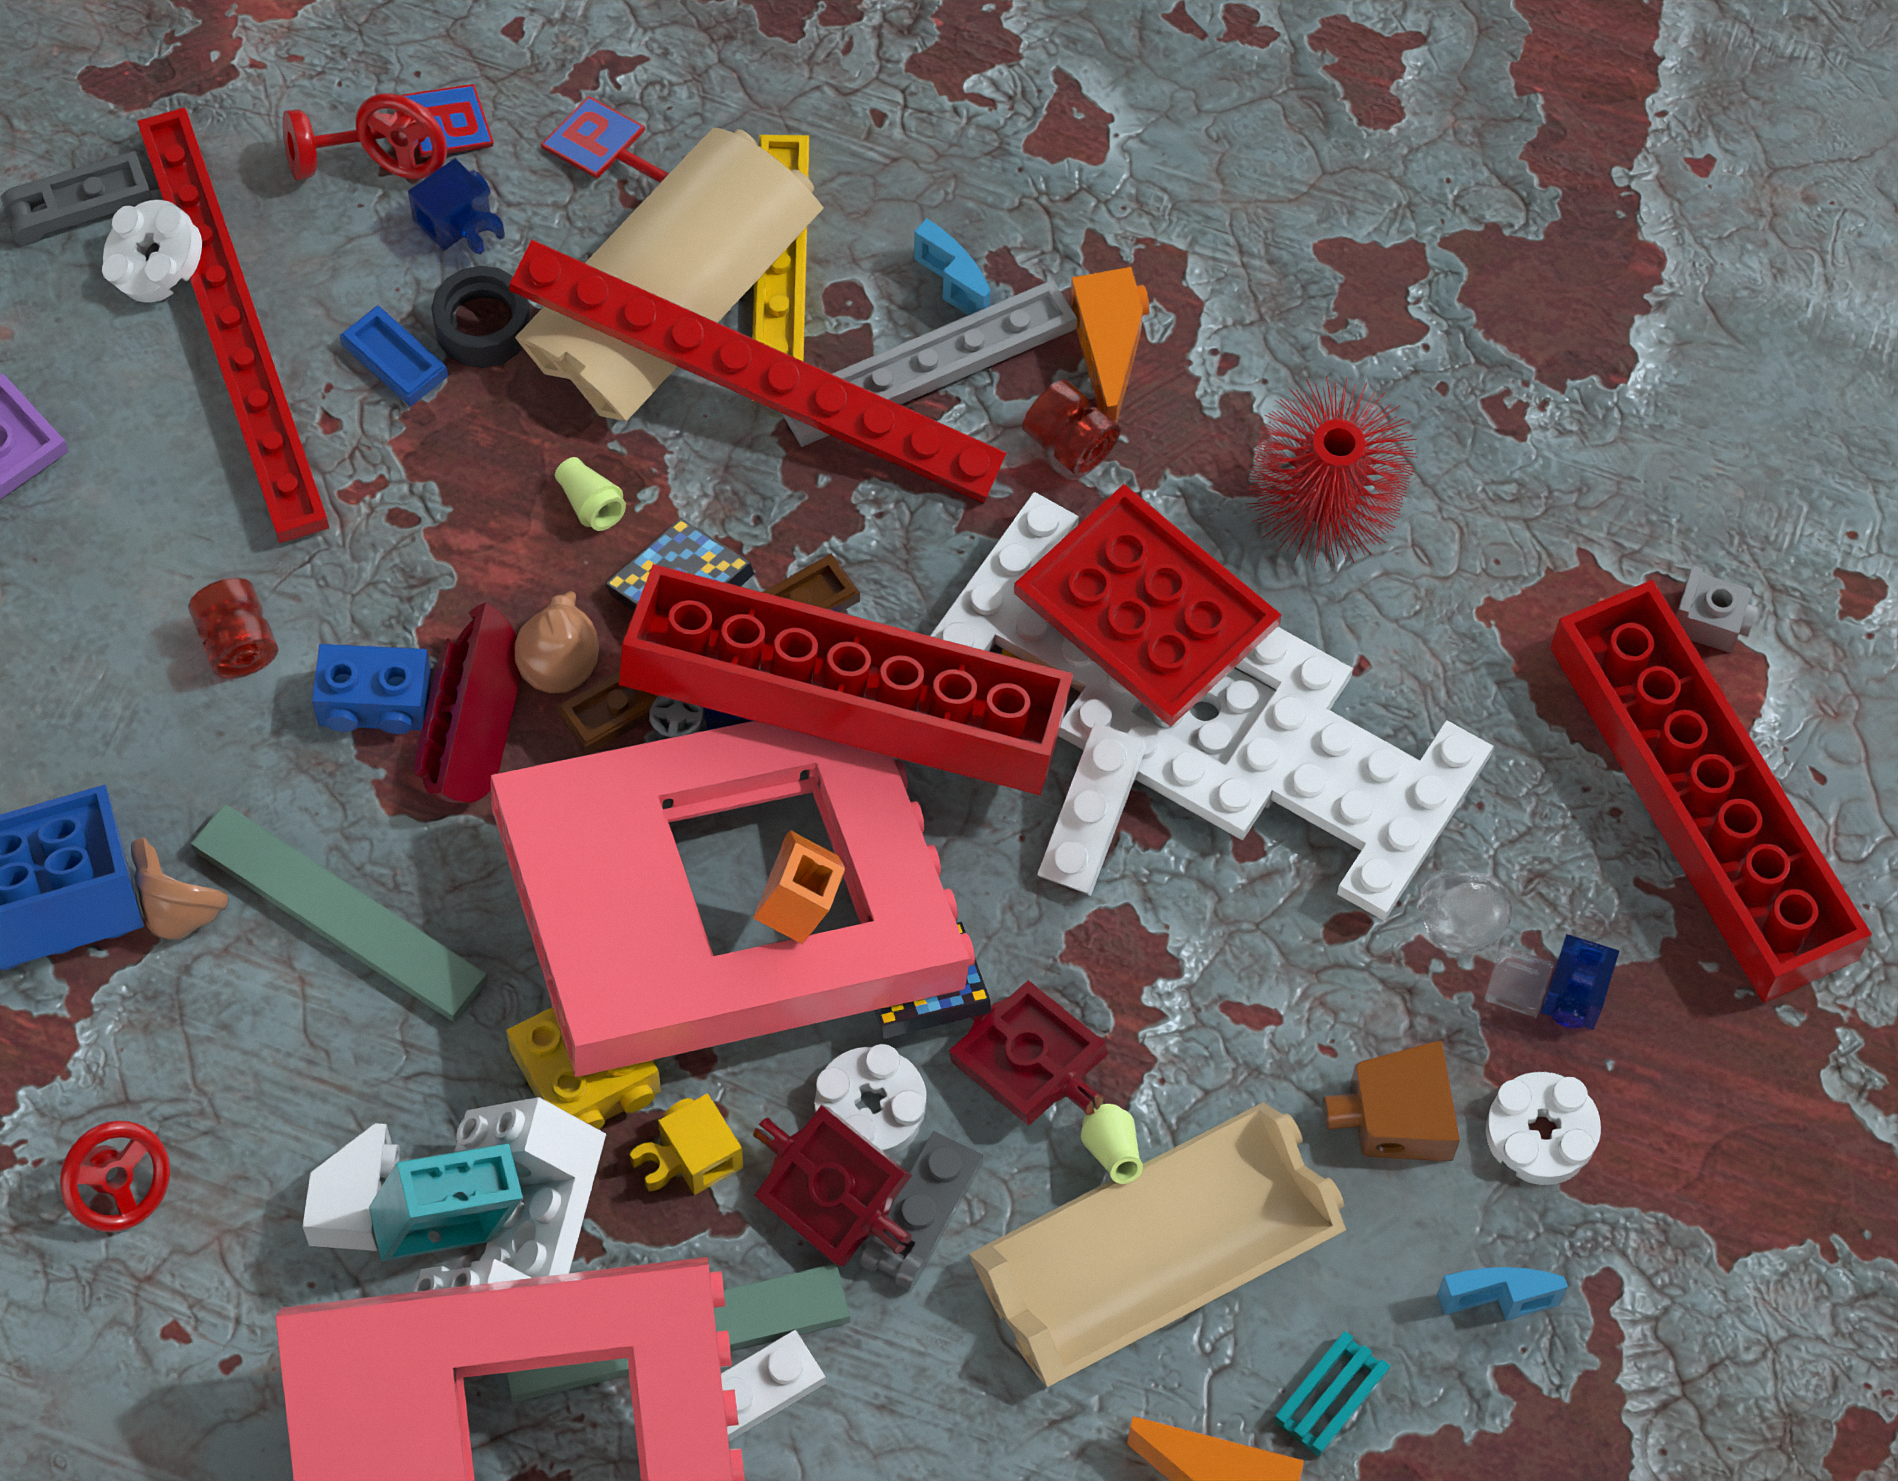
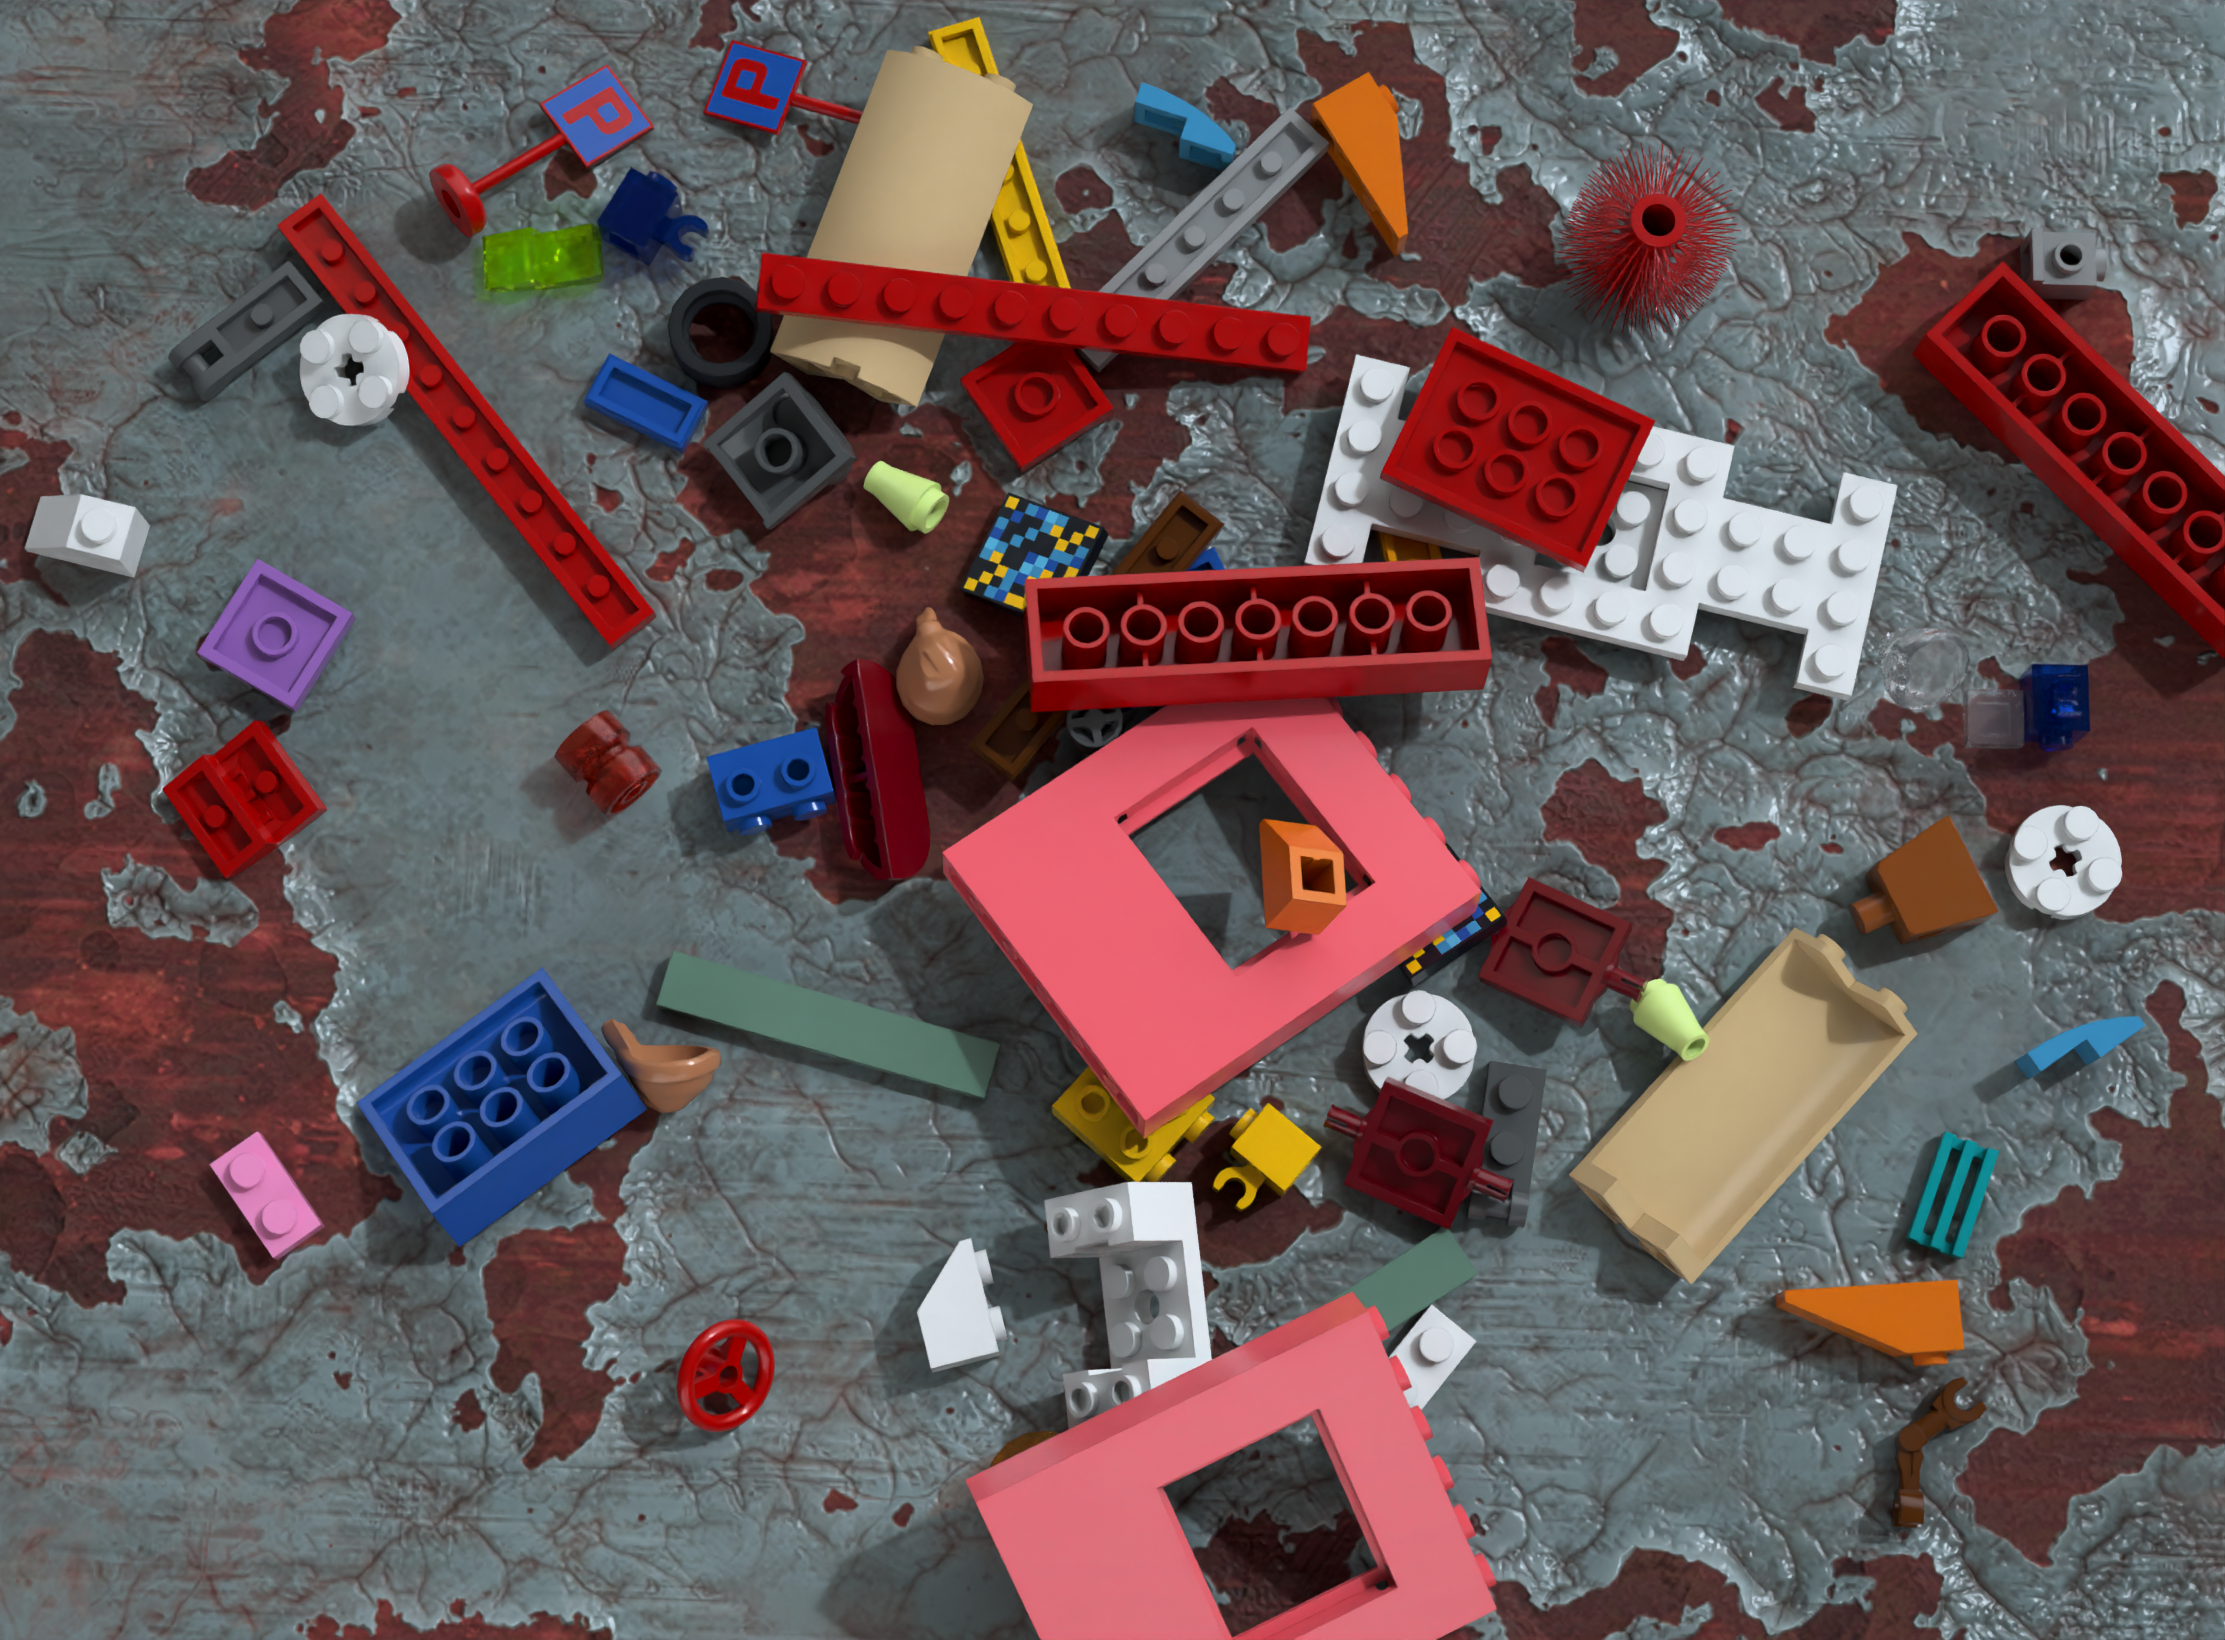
camera: 20 degrees left, 15 degrees up
red piece [355,93,447,180] -> none
teal window [369,1143,523,1262] -> none
clear red wheel [1022,379,1121,477] -> none
white plate [1037,722,1148,896] -> none
none -> clear neon green slope [482,223,604,292]
none -> dark grey slope [702,372,858,530]
none -> red plate [960,342,1114,473]

